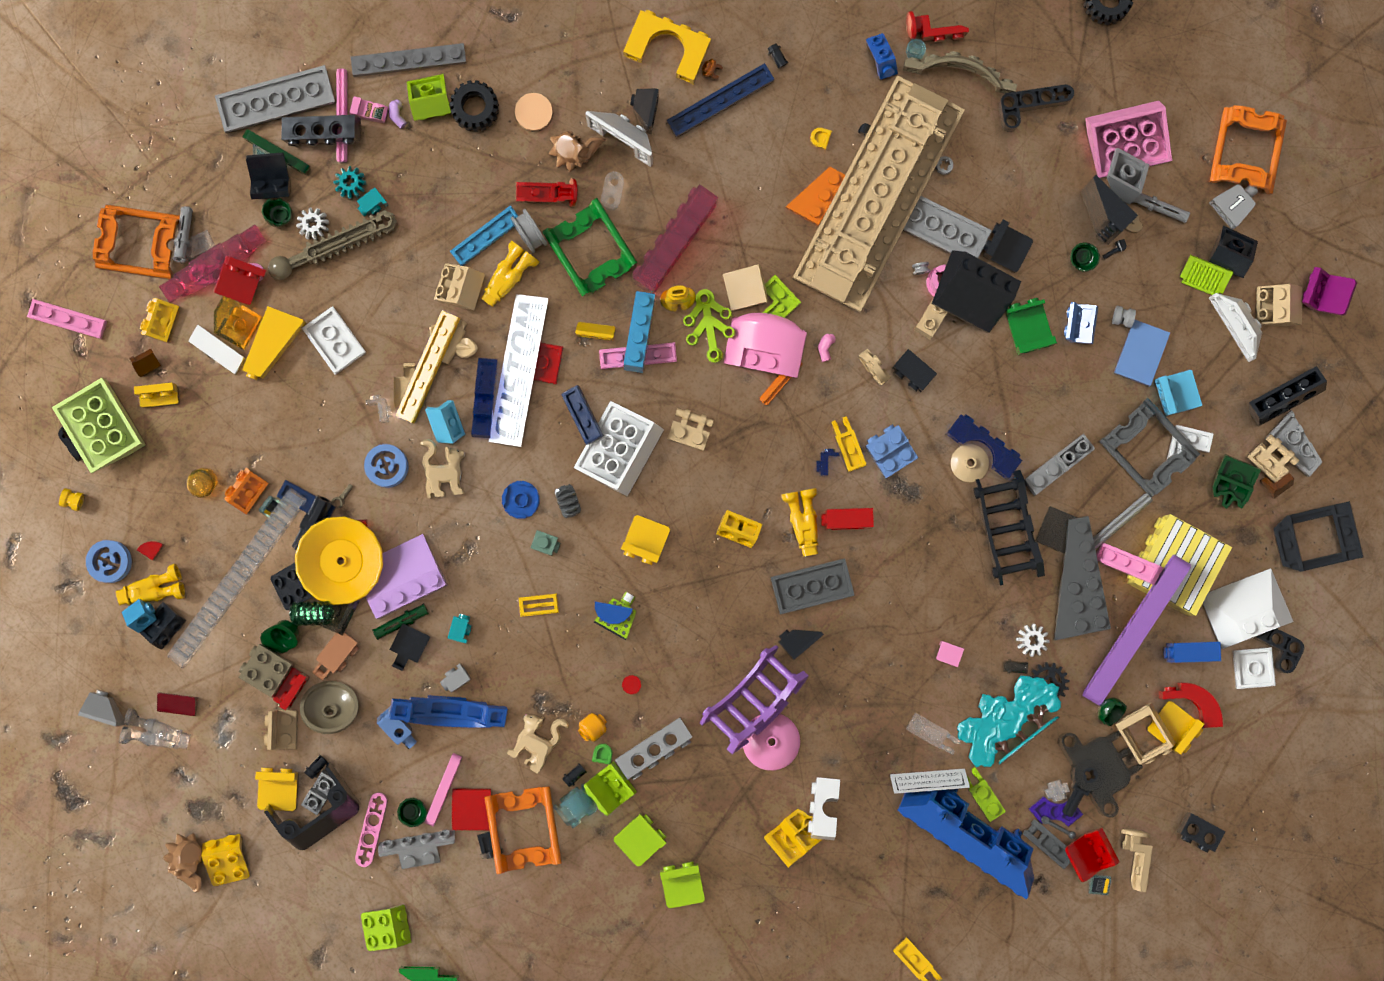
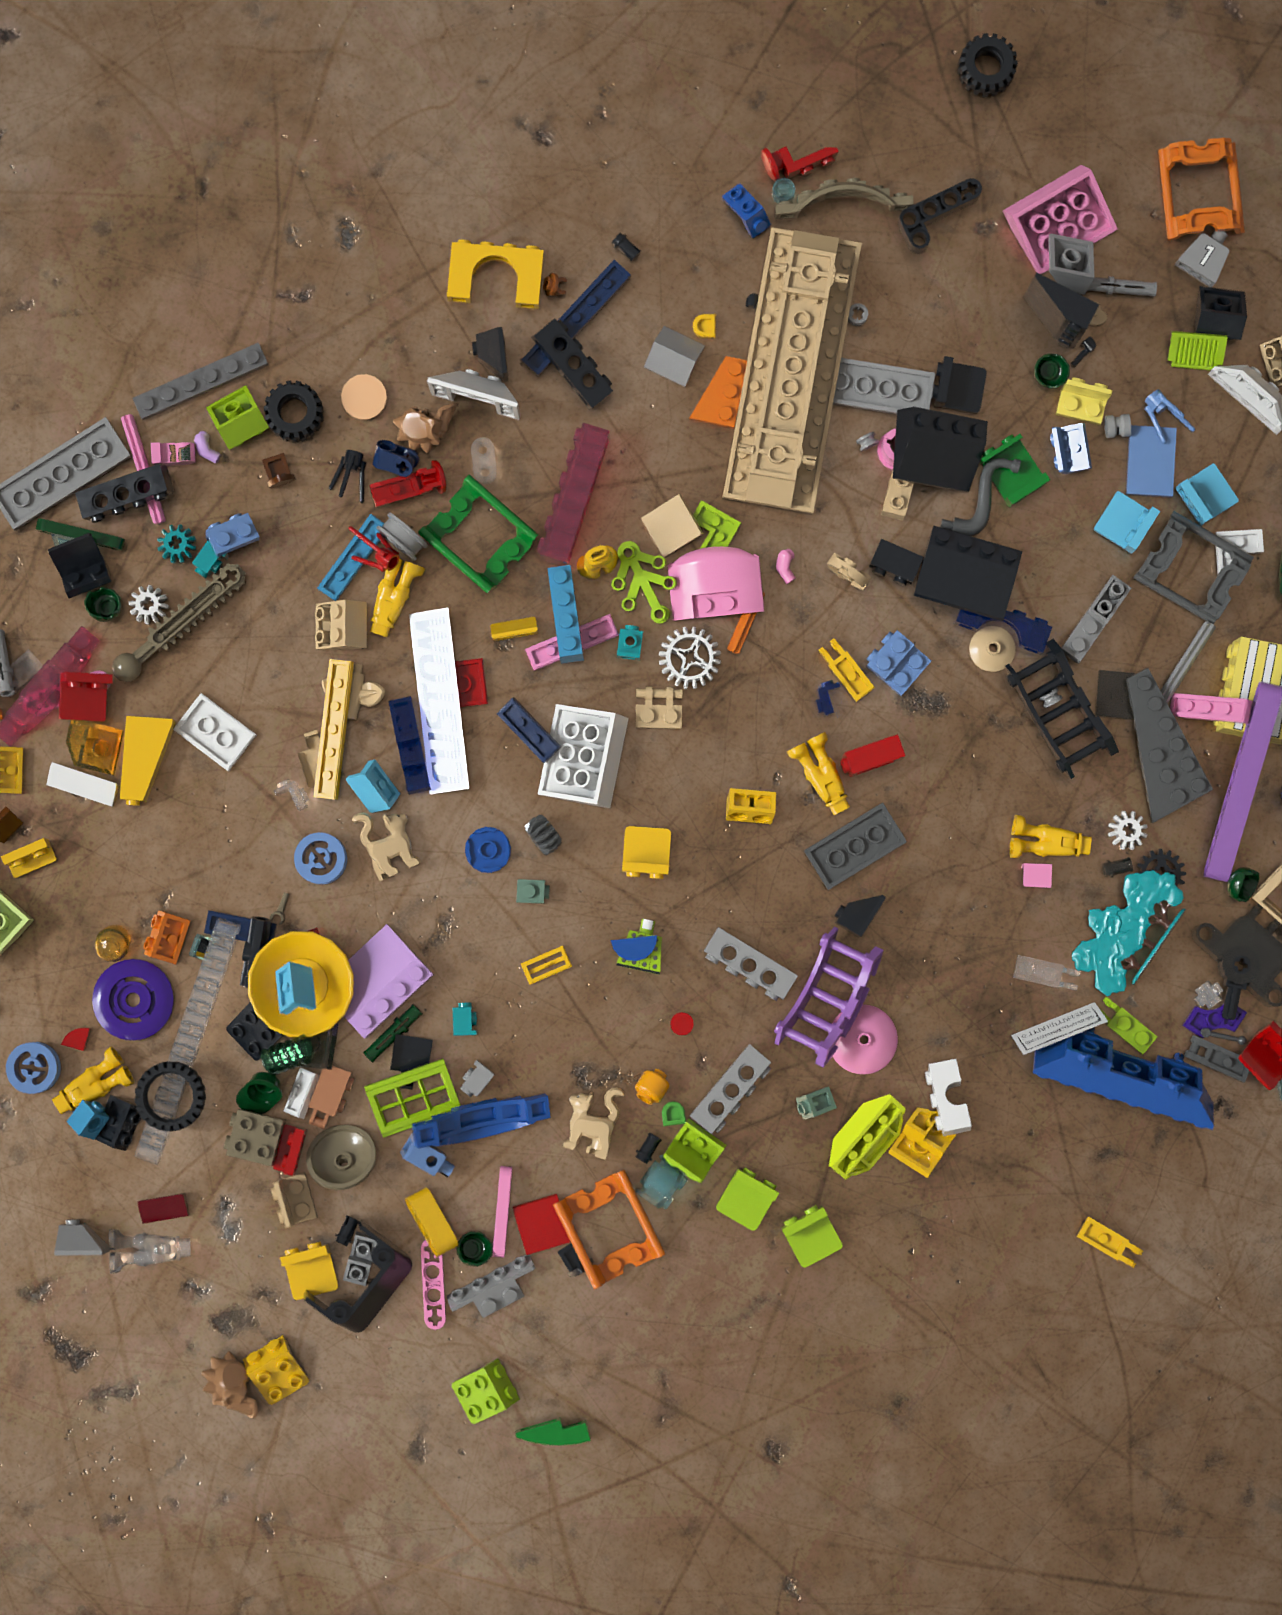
camera: 15 degrees left, 0 degrees up
none -> dark purple piece [92,959,174,1040]
none -> black tyre [134,1061,206,1131]
none -> medium blue bracket [206,513,260,557]
none -> reddish brown tile [262,453,295,488]
none -> medium azure panel [275,961,316,1015]
none -> white plate [284,1068,320,1119]
none -> black plant [329,450,366,503]
none -> red plant [348,526,400,572]
none -> lime piece [364,1058,461,1138]
none -> dark blue piece [372,440,420,477]
none -> yellow beam [405,1187,458,1257]
none -> black brick [531,319,613,409]
none -> teal brick [617,625,643,661]
none -> light grey slope [644,326,705,387]
none -> white gear [659,627,721,689]
none -> light grey brick [704,927,798,1001]
none -> sand green bracket [796,1086,837,1120]
none -> neon yellow wedge [829,1094,906,1180]
none -> black slope [914,525,1022,622]
none -> dark grey animal [940,458,1021,536]
none -> yellow piece [1010,815,1092,859]
none -> light grey bush [1039,688,1063,708]
none -> light yellow bracket [1055,378,1113,425]
none -> medium azure bracket [1094,491,1160,554]
none -> medium blue plant [1144,389,1195,444]

